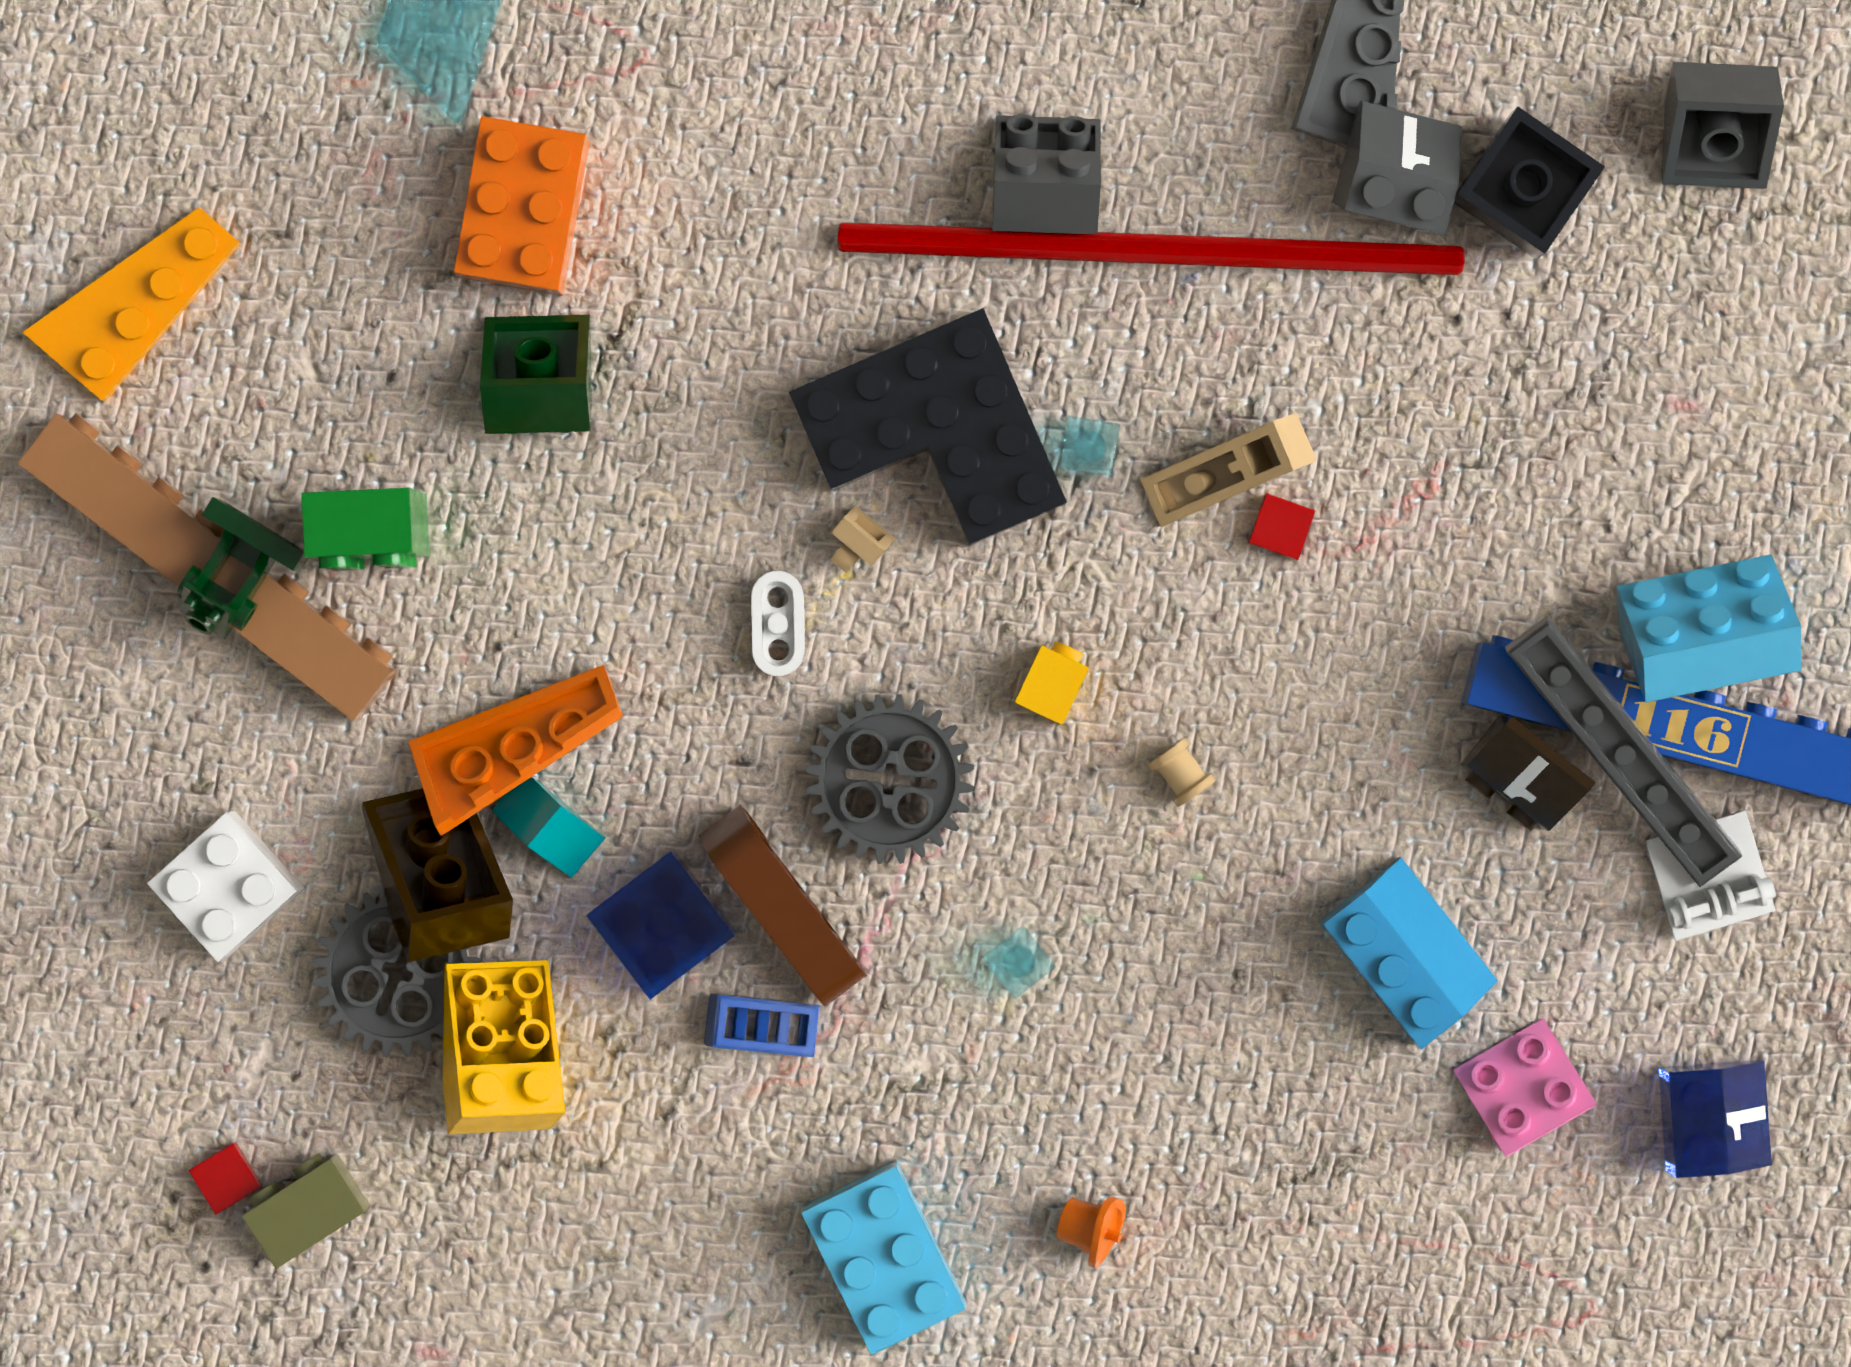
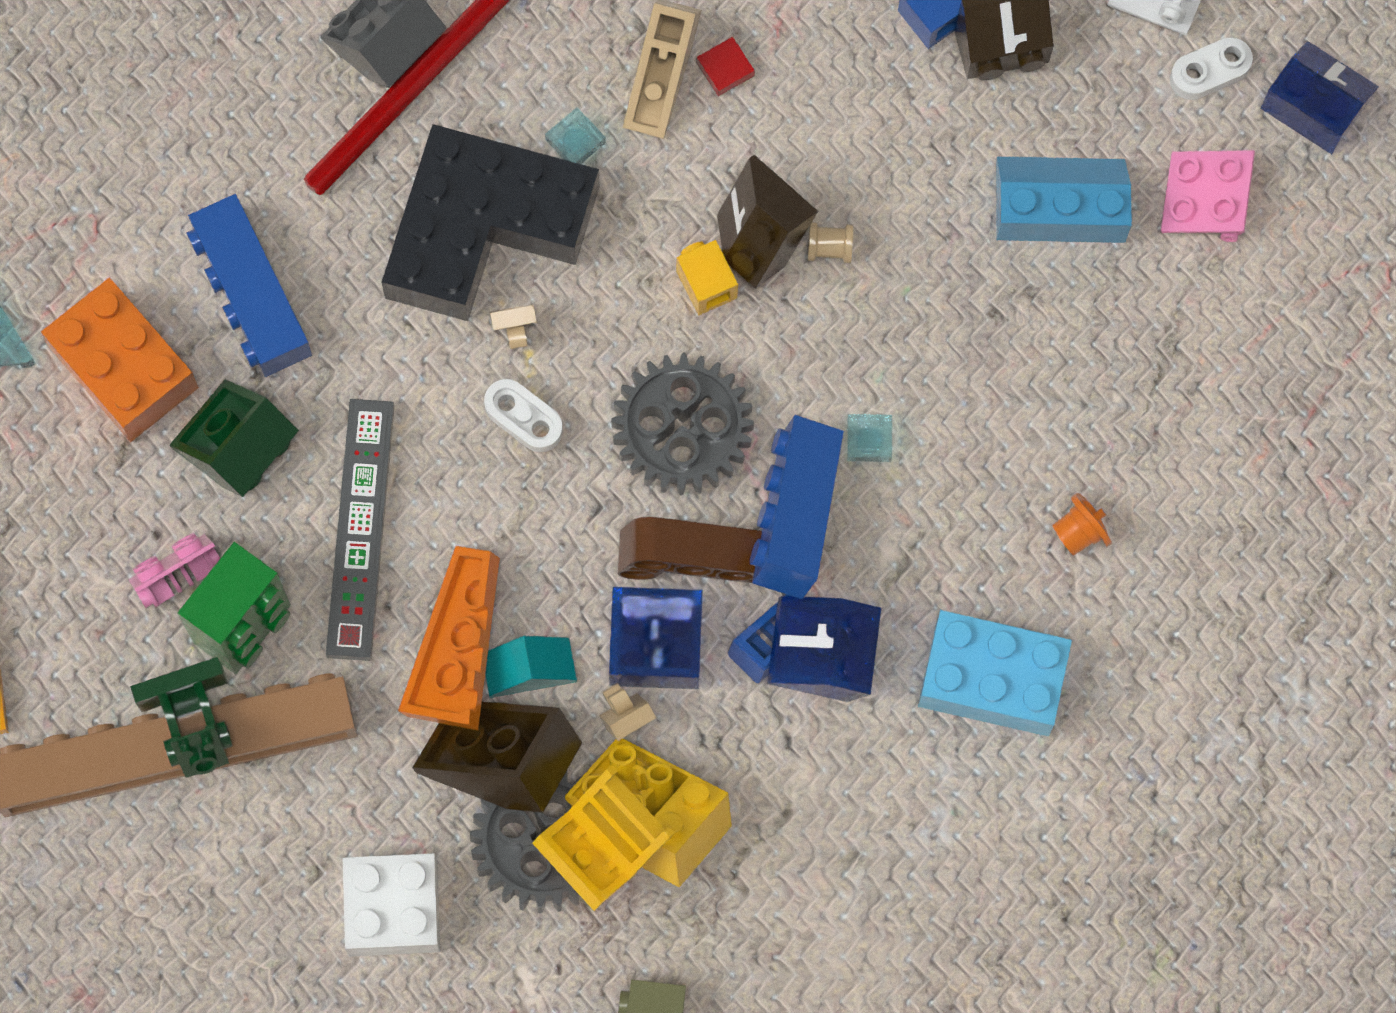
camera: 55 degrees left, 15 degrees down
none -> bright pink hinge [128,533,220,608]
none -> blue brick [186,193,312,377]
none -> dark grey tile [326,399,395,661]
none -> yellow plate [532,765,675,911]
none -> tan tile [599,683,656,741]
none -> dark brown slope [717,155,818,289]
none -> blue brick [750,415,844,599]
none -> clear blue slope [767,596,882,702]
none -> white plate [1170,38,1253,100]

